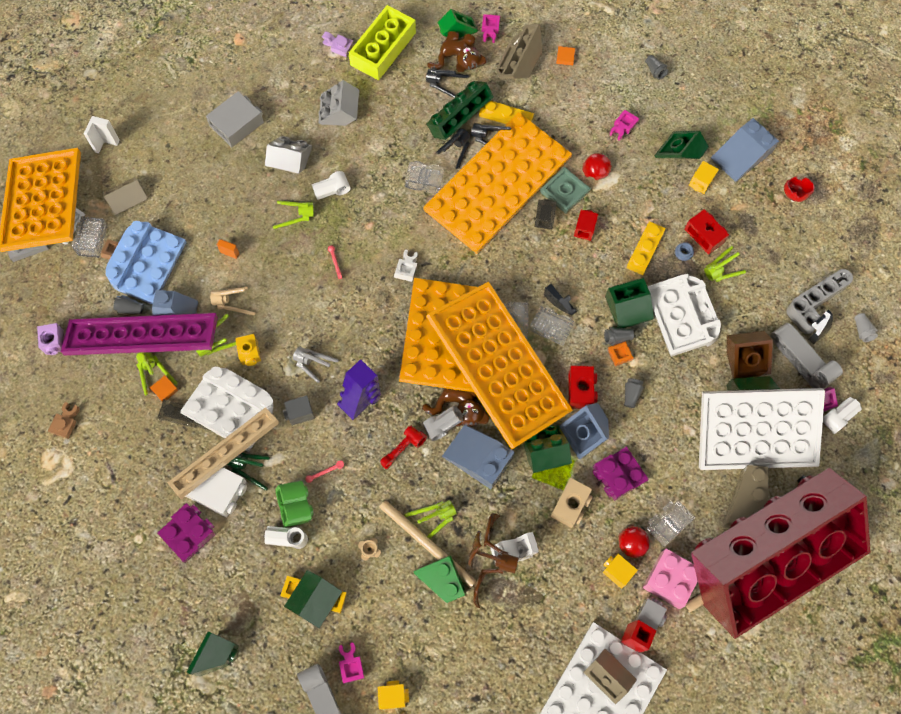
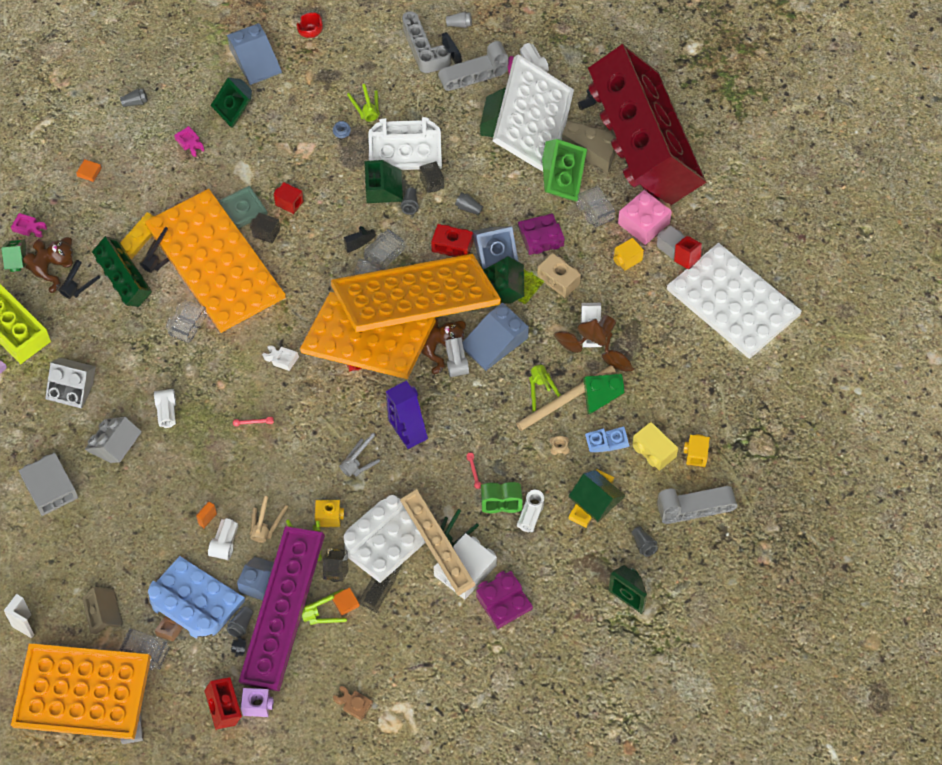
camera: 75 degrees left, 10 degrees down
lime plant [273,200,314,229] -> none
dark grey brick [283,395,314,426] -> none
dark pink plate [339,642,365,684] -> none
red brick [380,425,427,470] -> none
black plant [436,128,470,169] -> none
dark tan wedge [496,24,542,80] -> none
red hair [582,153,612,180] -> none
dark tan panel [583,649,637,705] -> none
orange tile [608,341,633,366] -> none
red hair [618,526,650,558] -> none
yellow plate [626,221,666,275] -> none
red brick [684,209,729,255] -> none
yellow brick [689,161,719,194] -> none
reddish brown slope [726,331,773,379] -> none
none -> red brick [204,677,242,730]
none -> white piece [208,518,238,560]
none -> black plate [231,636,246,658]
none -> clear smoke brick [323,548,348,582]
none -> clear smoke brick [419,161,444,194]
none -> bright green slope [542,139,587,202]
none -> light blue slope [585,426,630,452]
none -> light yellow brick [632,422,678,471]
none -> dark grey cone [632,526,658,557]

